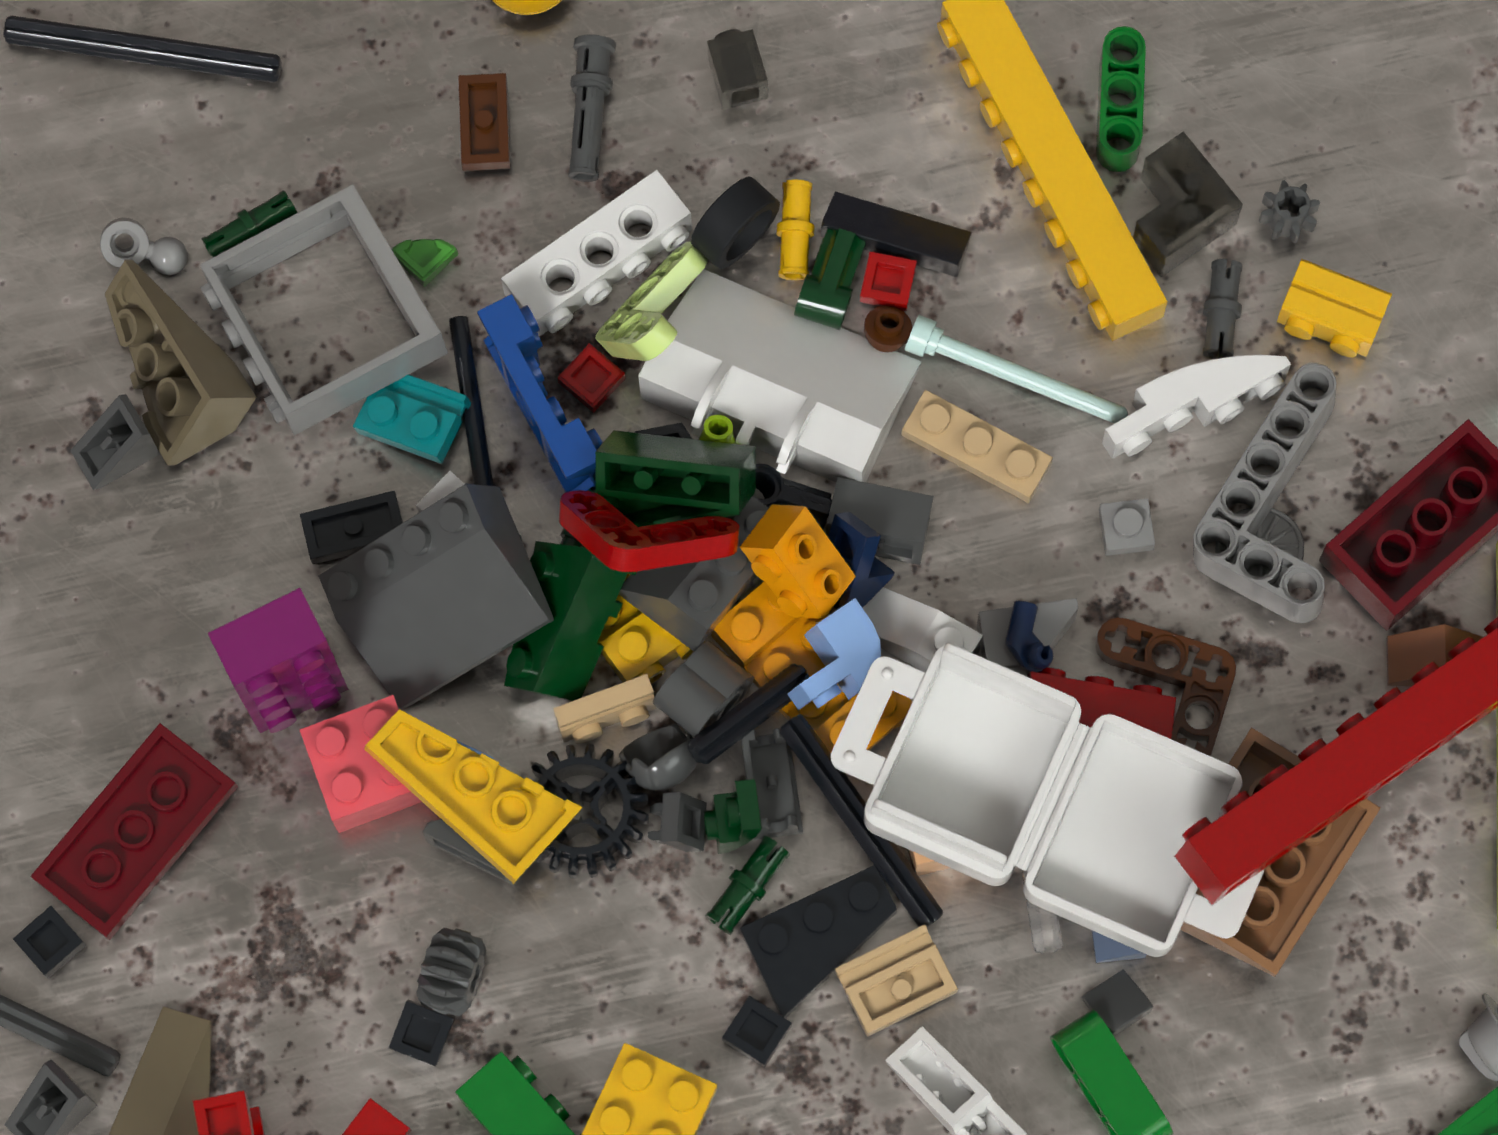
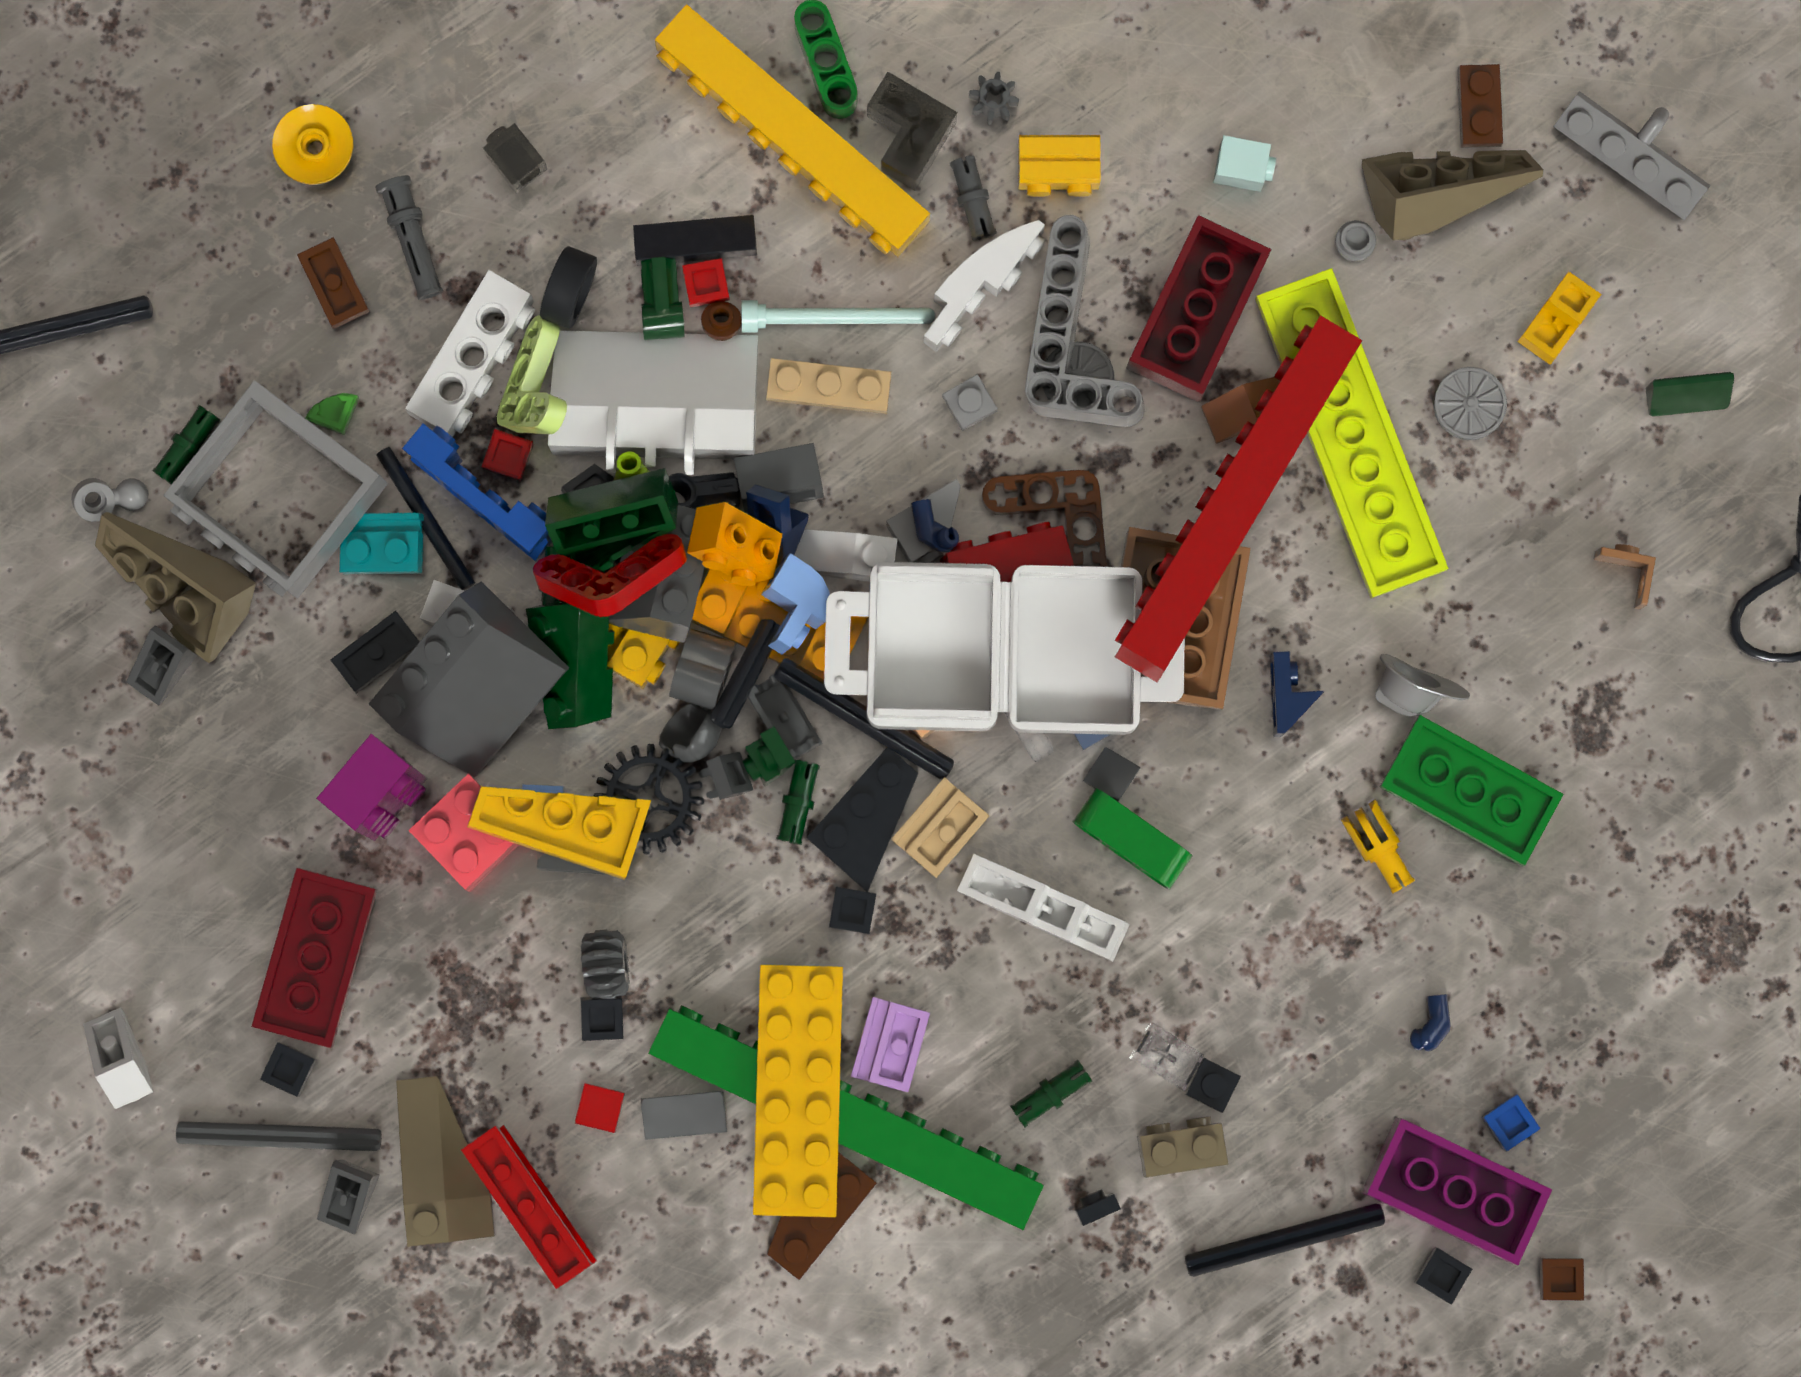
camera: 30 degrees left, 10 degrees up
tan plate [553,674,656,744] -> none
yellow pin [777,179,814,280] -> none
none -> dark blue slope [1269,651,1324,737]

